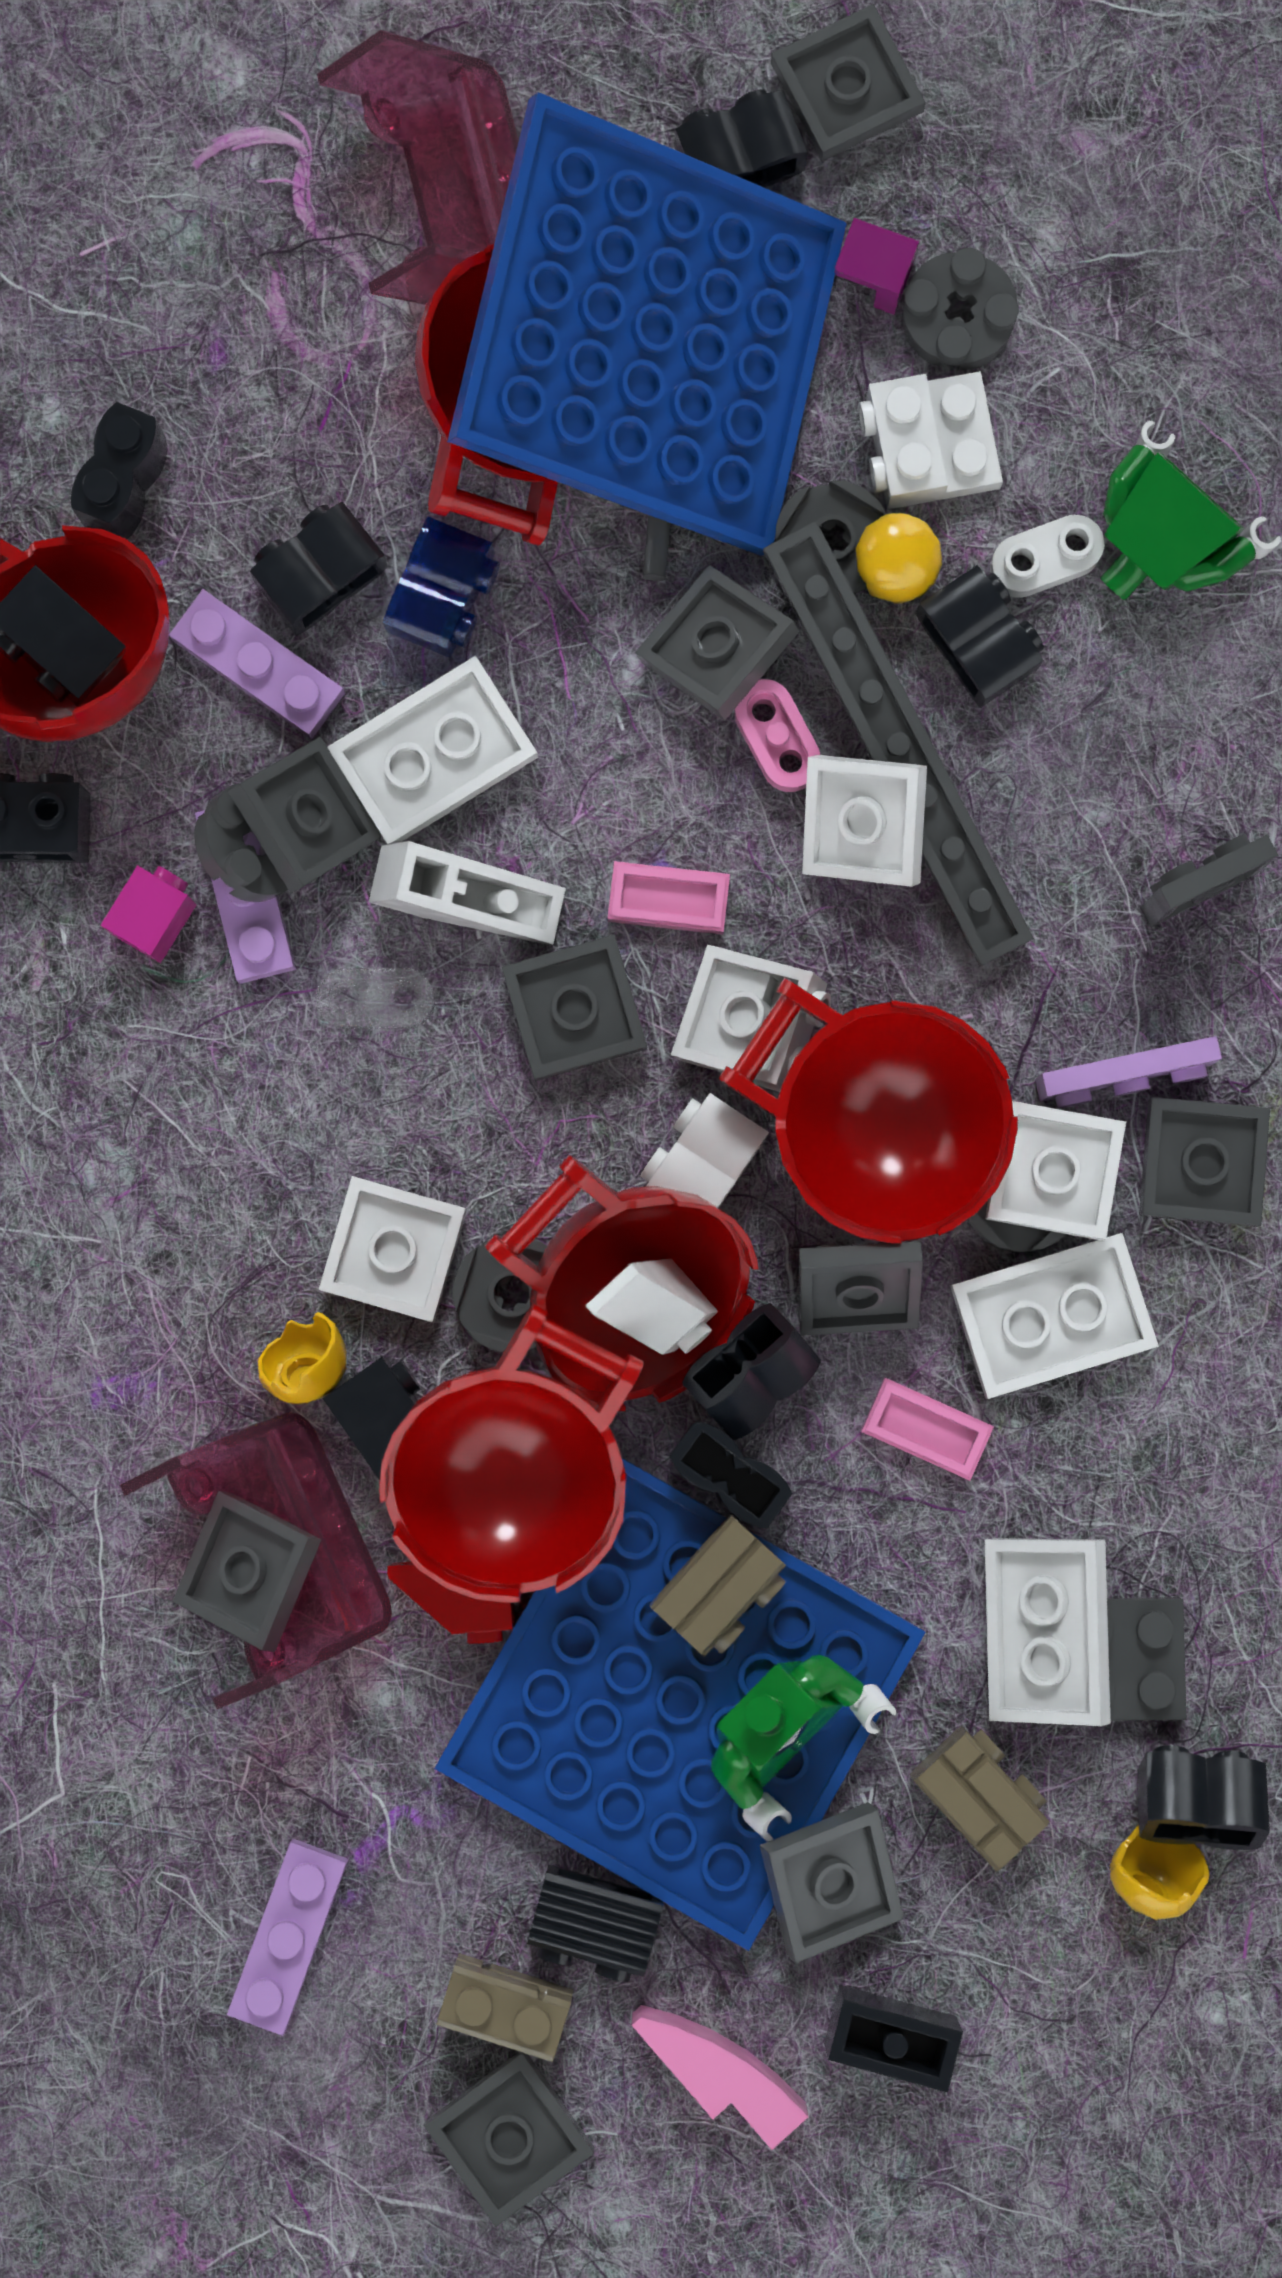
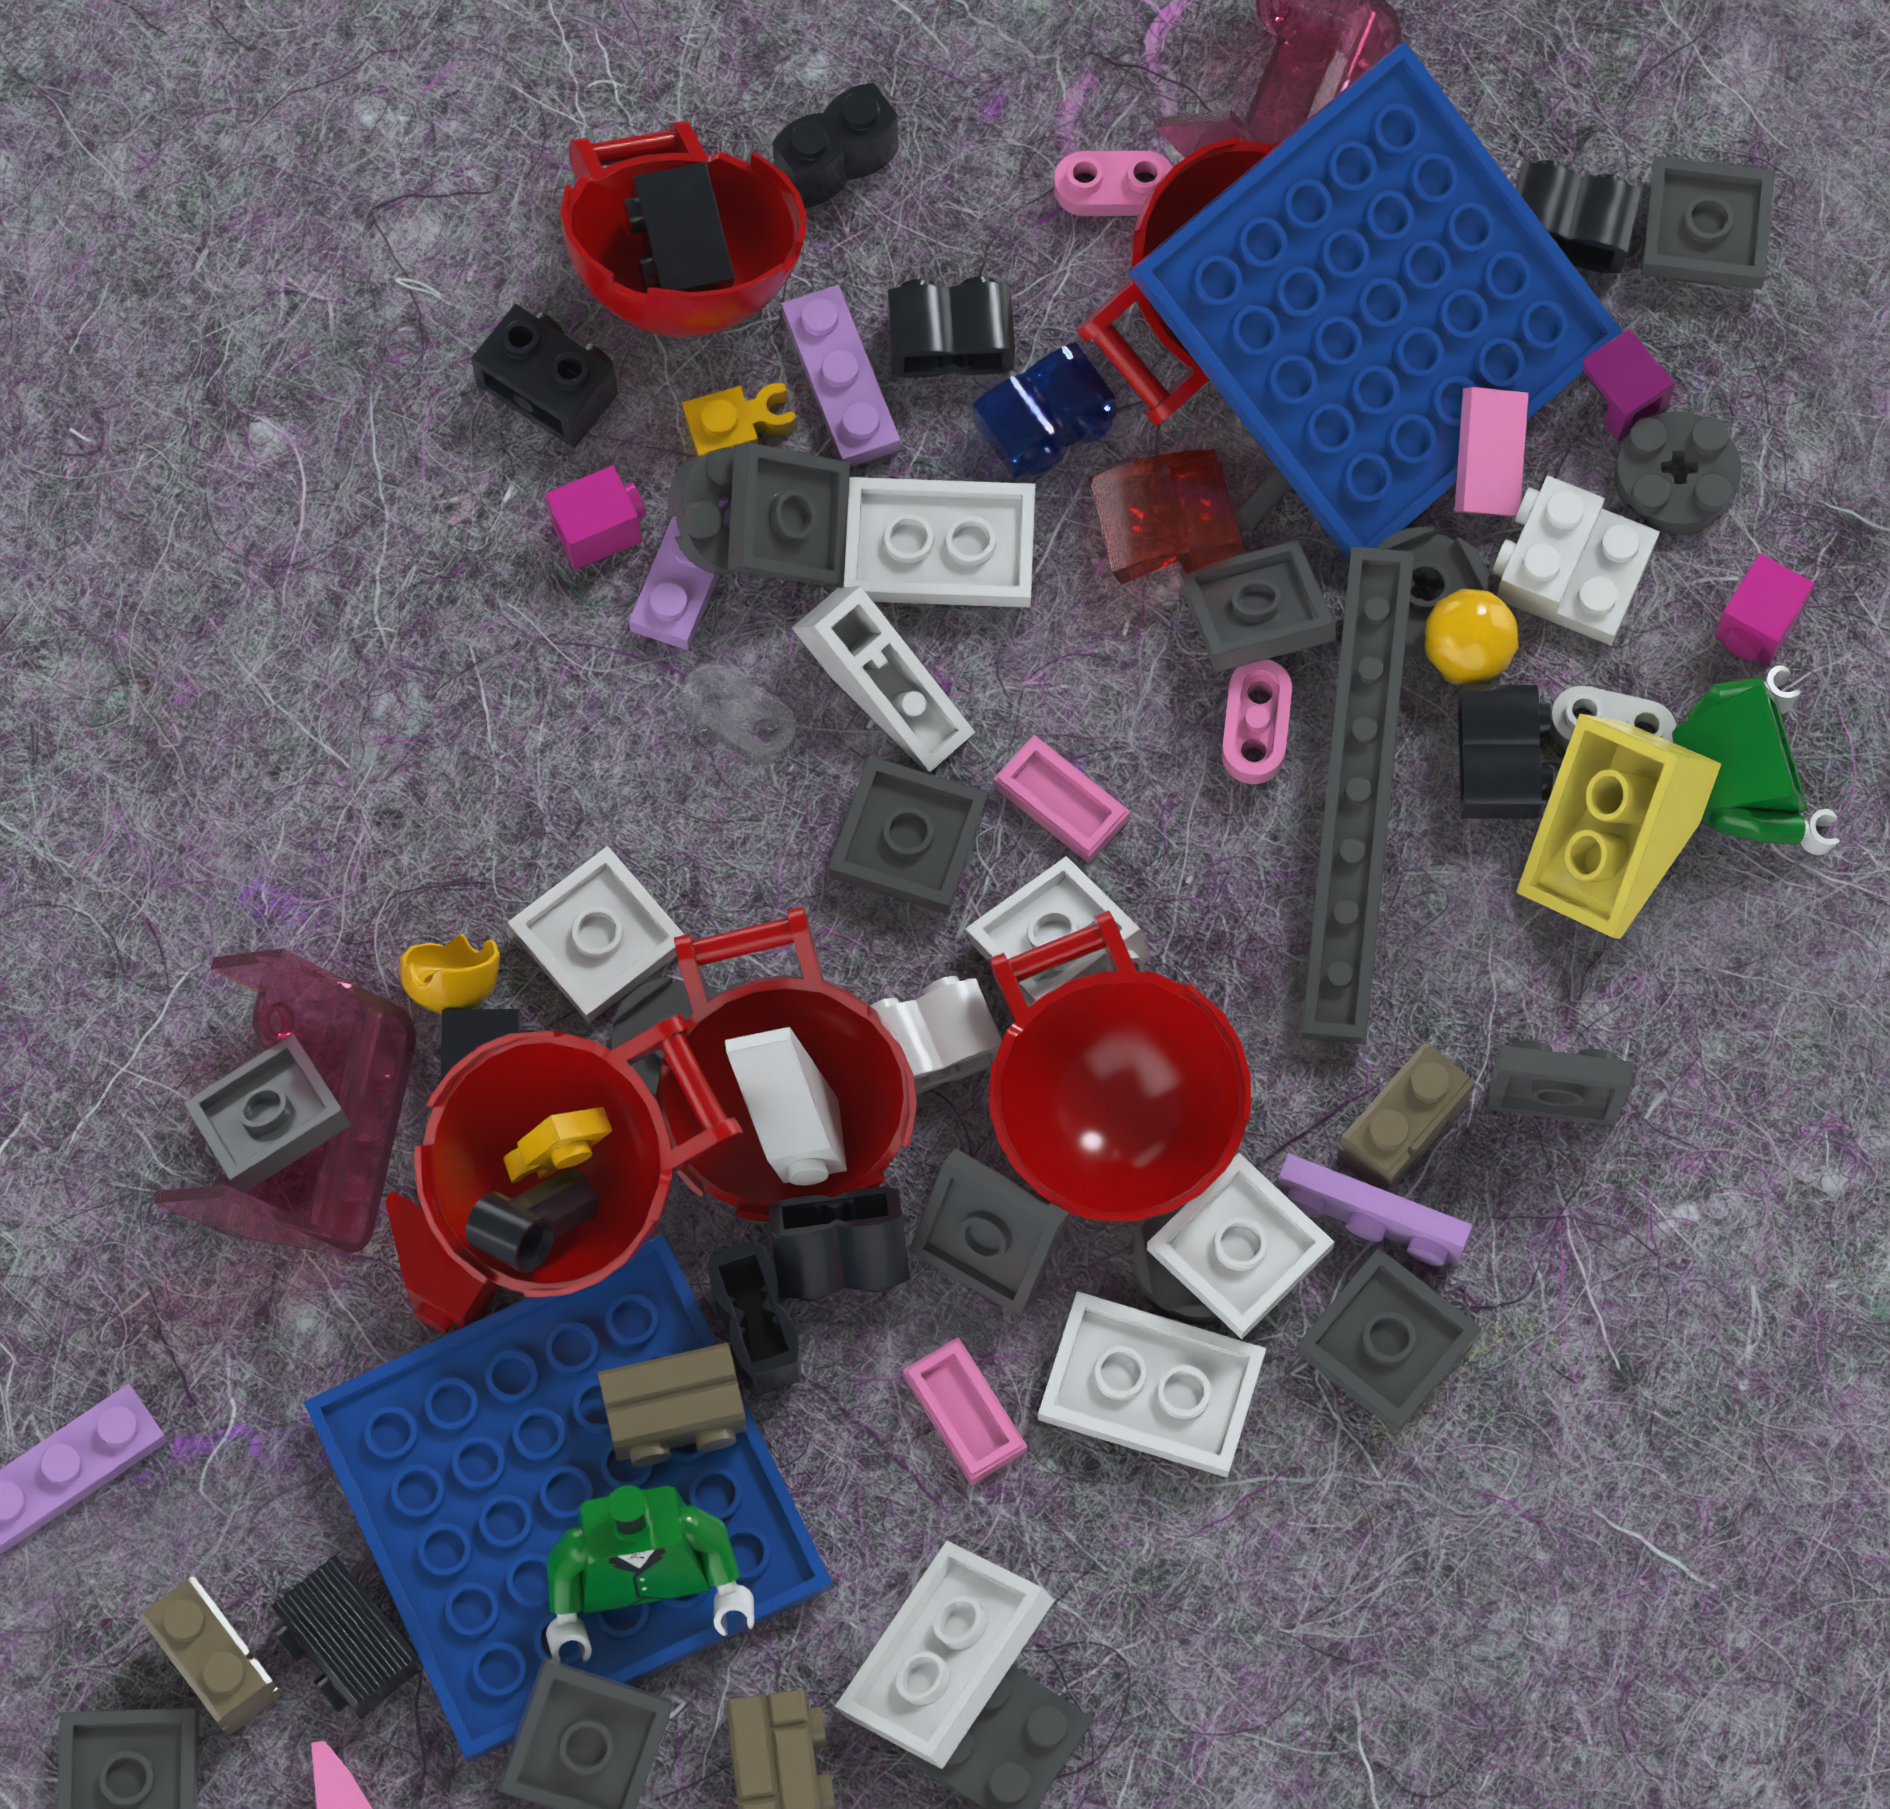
camera: 30 degrees right, 15 degrees down
white plate [802,755,927,887] -> none
none -> black piece [465,1167,598,1273]
none -> yellow plate [503,1107,613,1183]
none -> yellow plate [682,383,797,456]
none -> bright pink plate [1054,151,1173,216]
none -> clear red slope [1088,449,1244,585]
none -> dark tan brick [1337,1042,1475,1193]
none -> bright pink tile [1454,387,1529,518]
none -> light yellow slope [1516,714,1721,939]
none -> dark pink brick [1714,553,1815,666]

